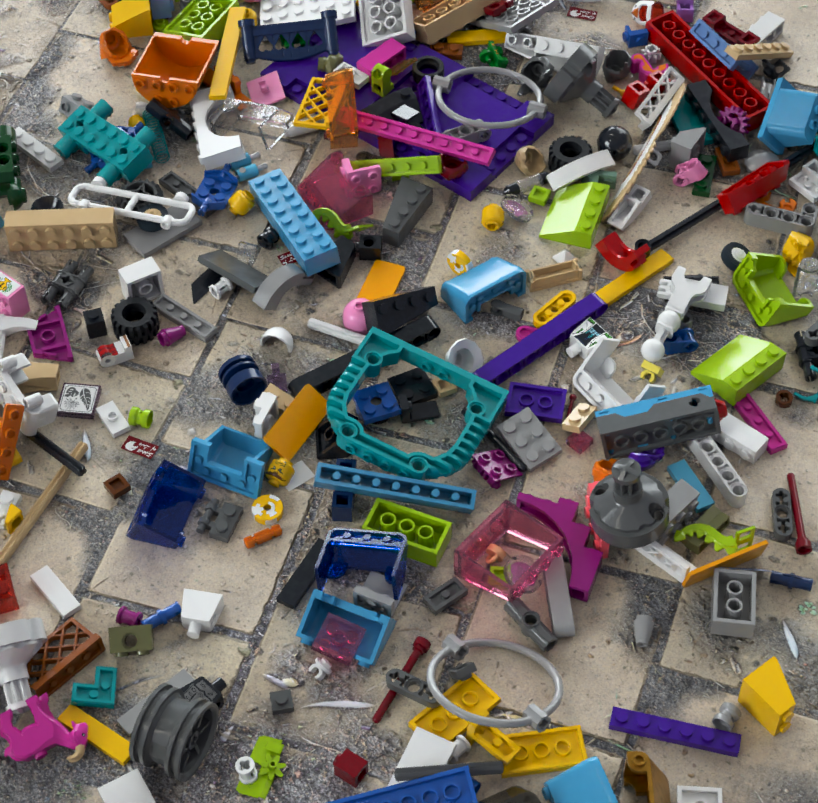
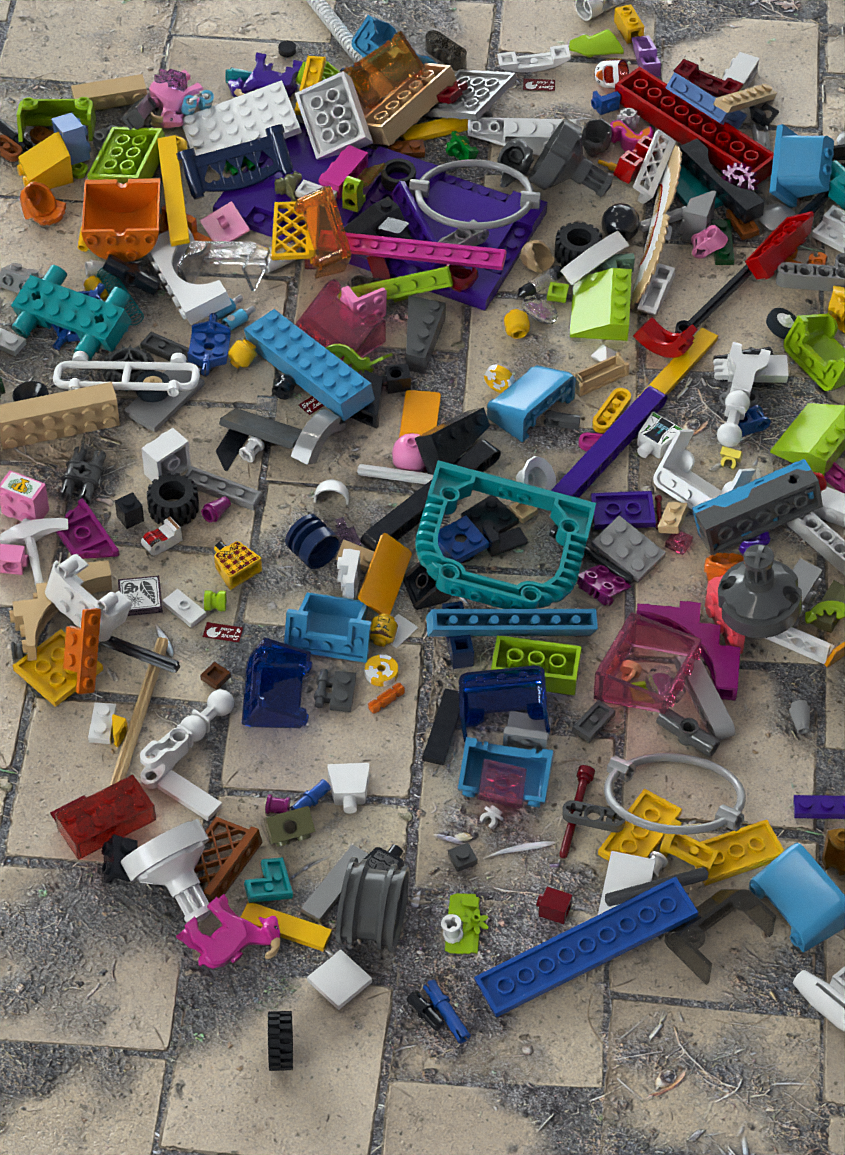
camera: 15 degrees left, 0 degrees up
dark grey plate [447,662,477,681] -> none
medium azure tile [667,459,715,513] -> none
none -> white piece [140,689,234,789]
none -> yellow torso [214,541,262,590]

